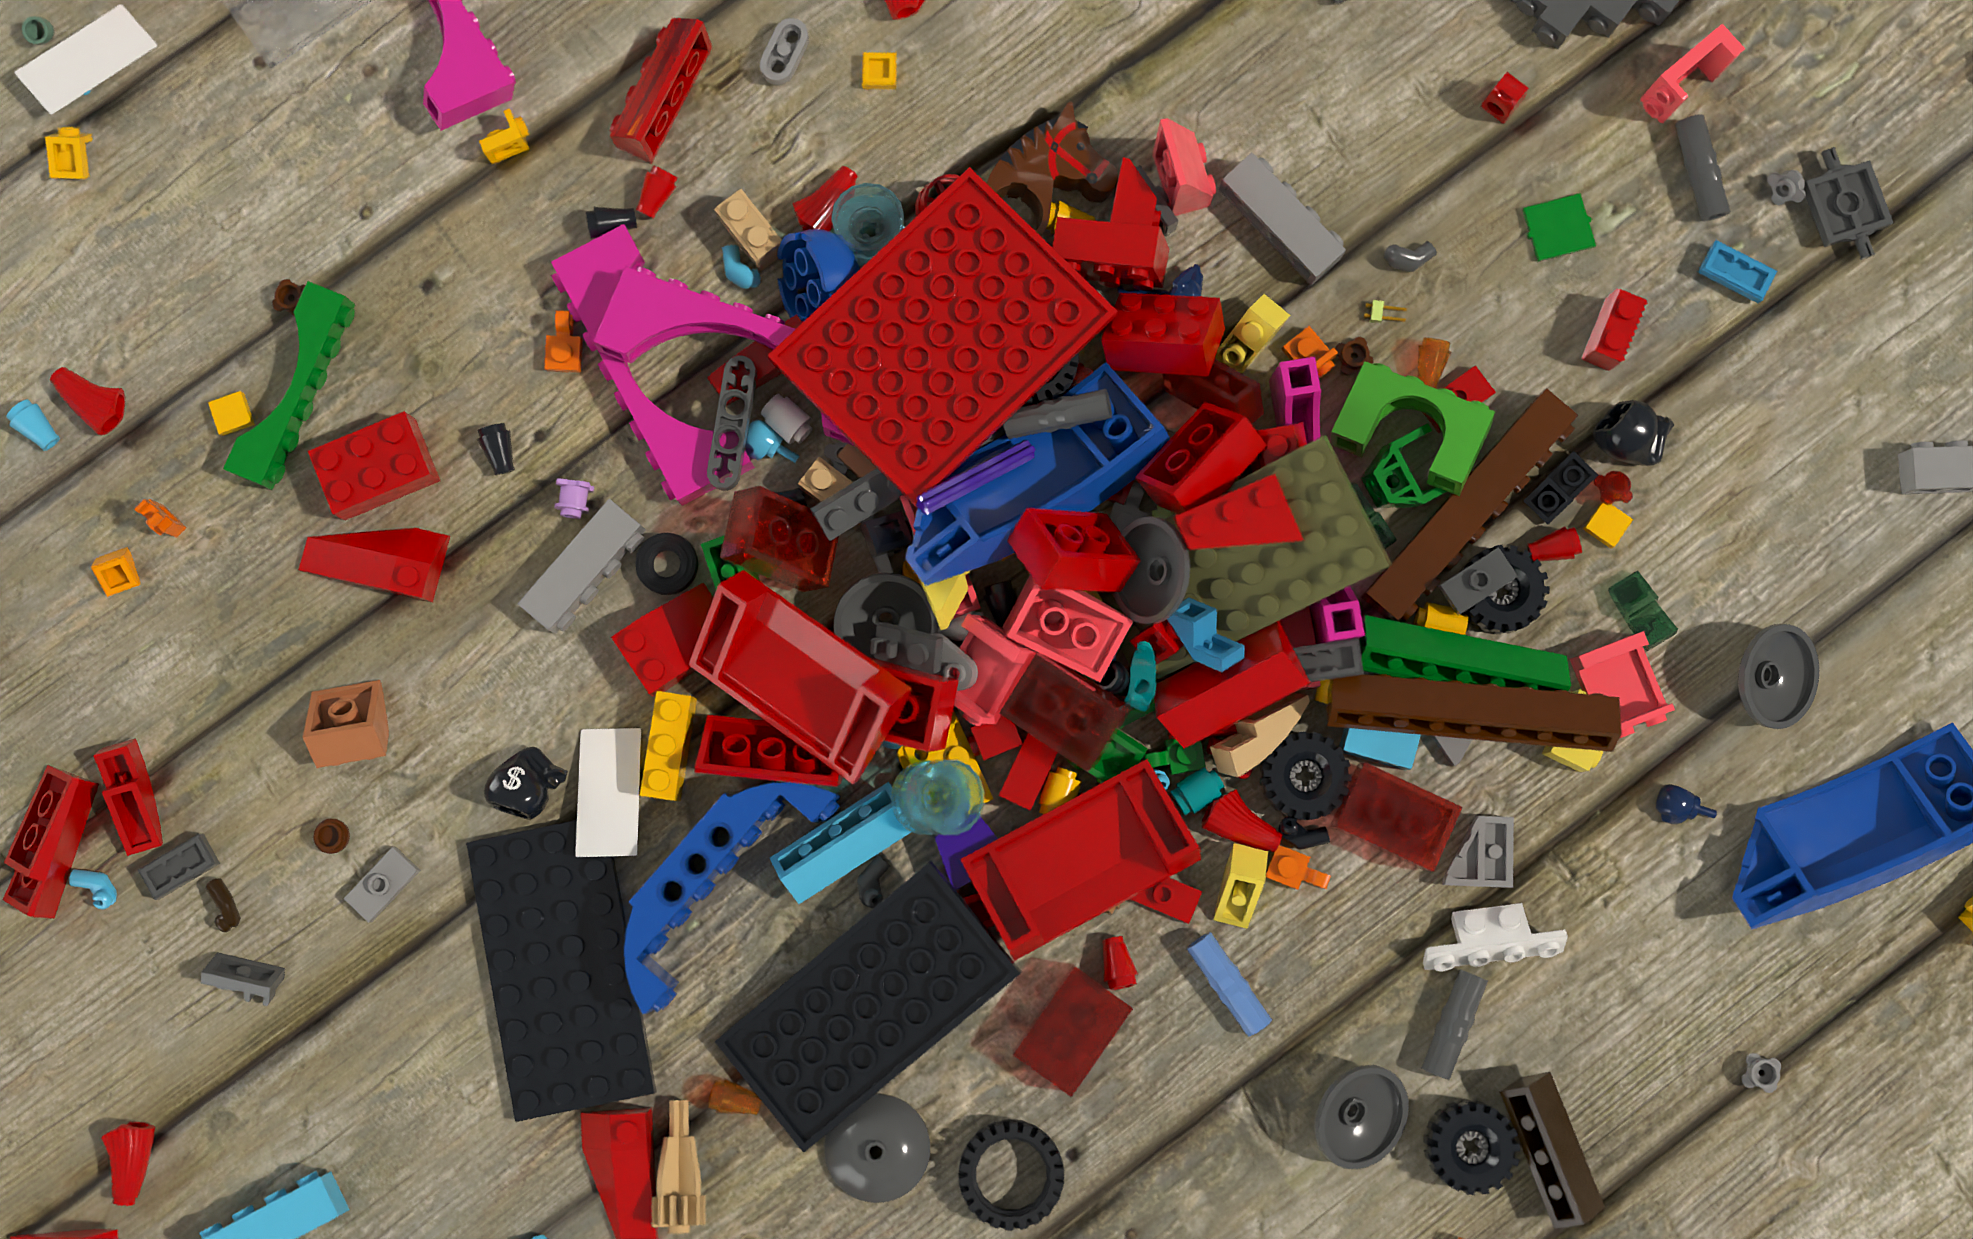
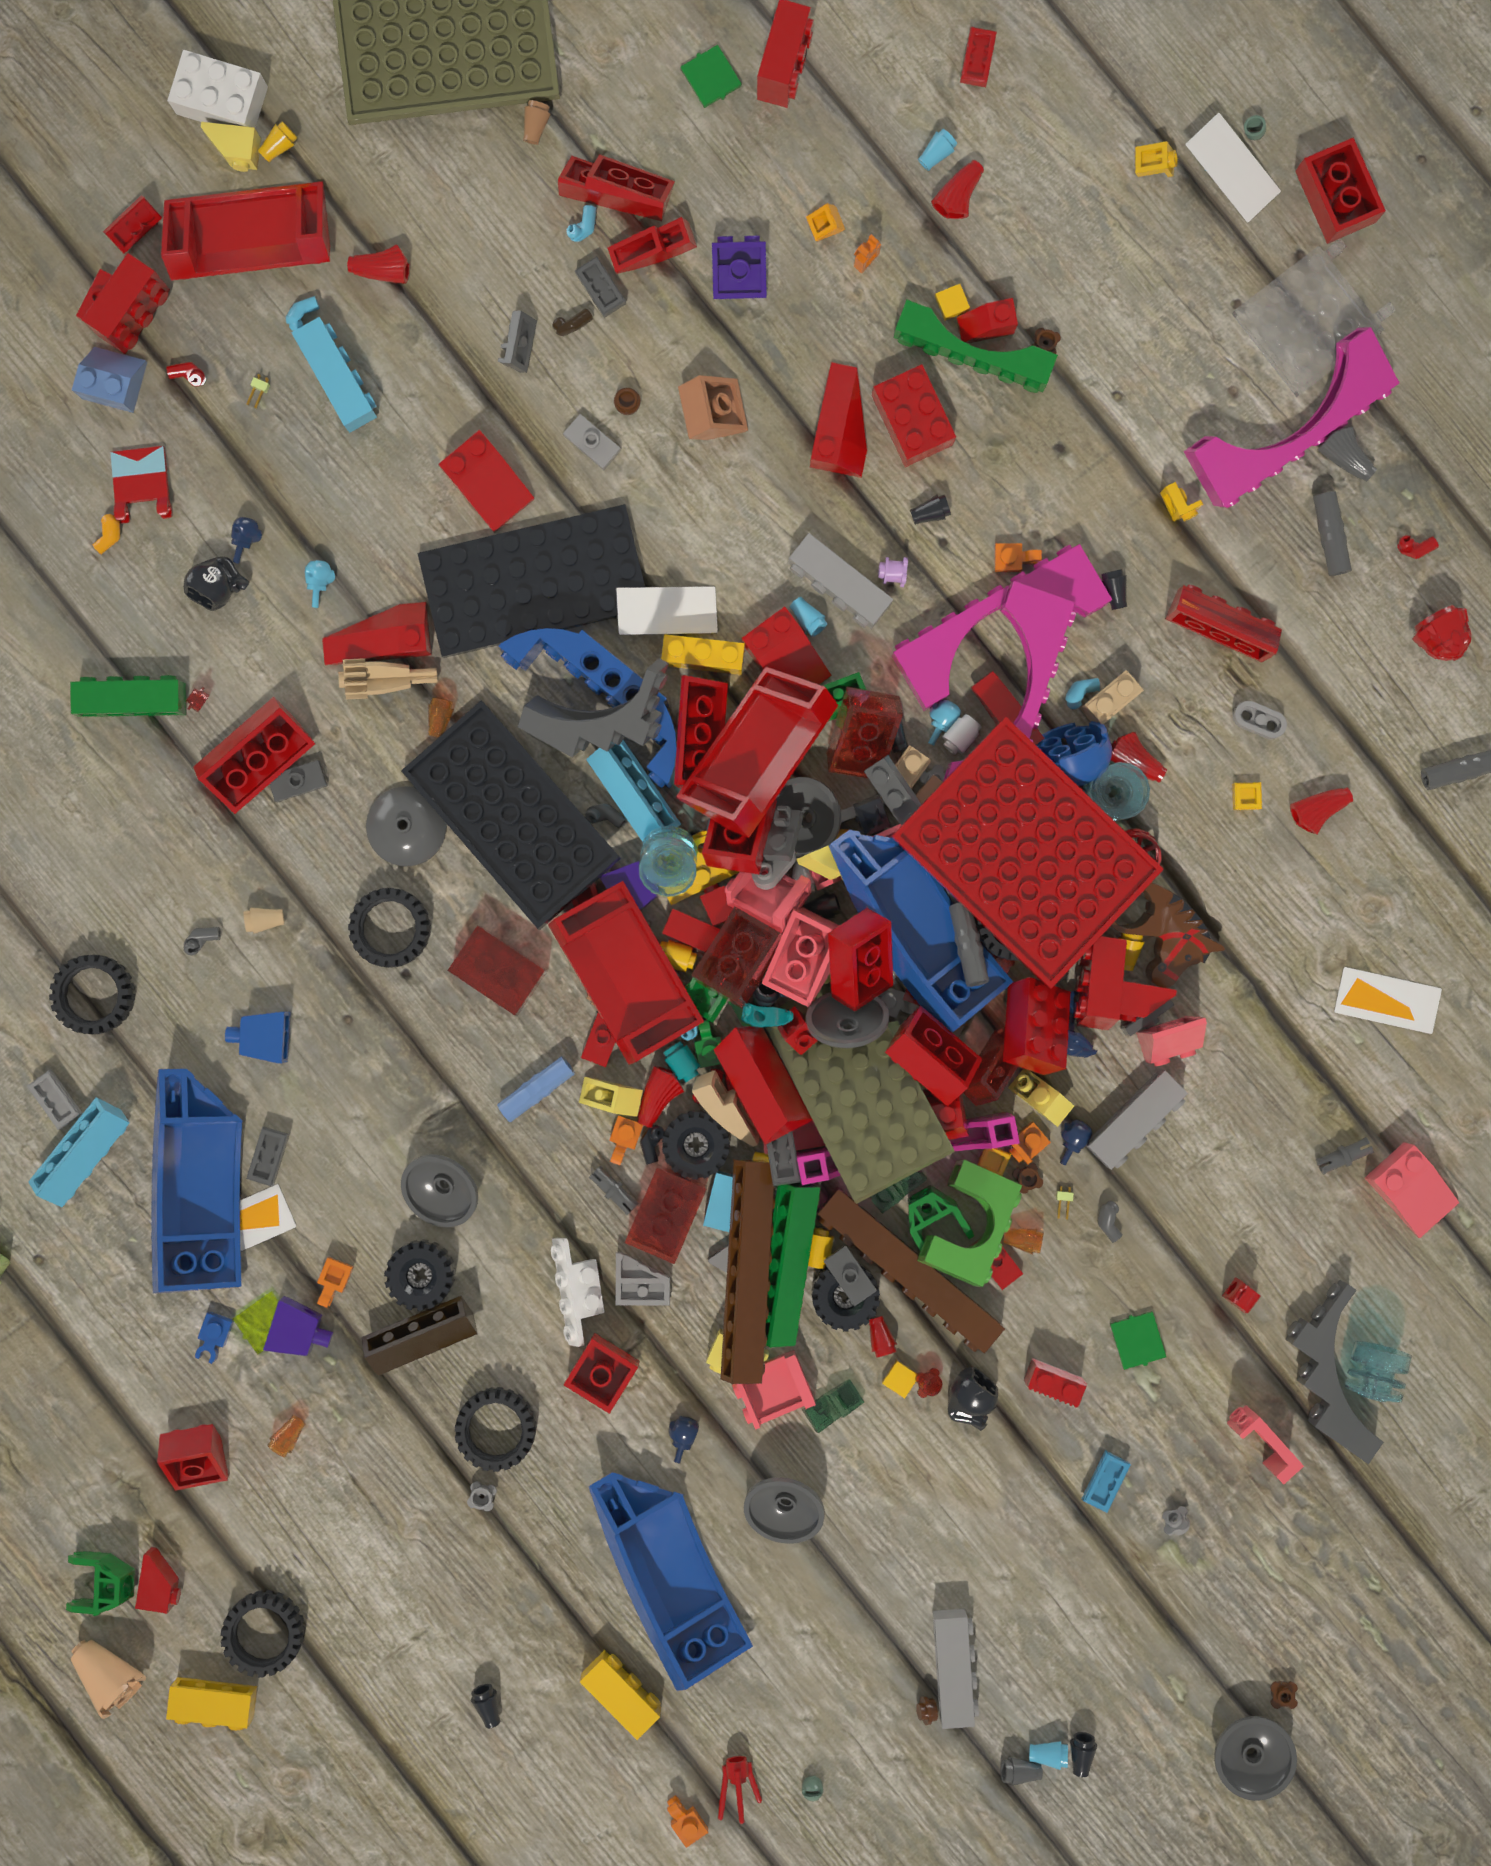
camera: 90 degrees right, 5 degrees up
black piece [484,747,568,820] -> none
red cone [635,165,678,219] -> none
black tyre [635,533,698,595] -> none
dark grey beam [707,356,757,491] -> none
dark purple axle [916,440,1035,515] -> none
red cone [1102,936,1138,991] -> none
dark azure slope [1167,598,1244,672] -> none
red wing [1173,474,1303,550] -> none
dark grey axle [1421,969,1488,1080] -> none
black slope [1523,450,1598,525] -> none
dark grey axle [1675,114,1731,222] -> none
dark grey plate [1803,147,1894,260] -> none
none -> red slope [438,430,535,533]
none -> black tyre [454,1387,536,1472]
none -> dark grey arch [518,658,669,758]
none -> red brick [563,1333,640,1414]
none -> dark grey pin [589,1166,639,1216]
none -> dark purple plate [712,235,767,299]
none -> medium azure cone [790,597,827,637]
none -> red slope [957,298,1018,344]
none -> yellow tile [977,1148,1011,1176]
none -> dark blue piece [1060,1120,1092,1166]

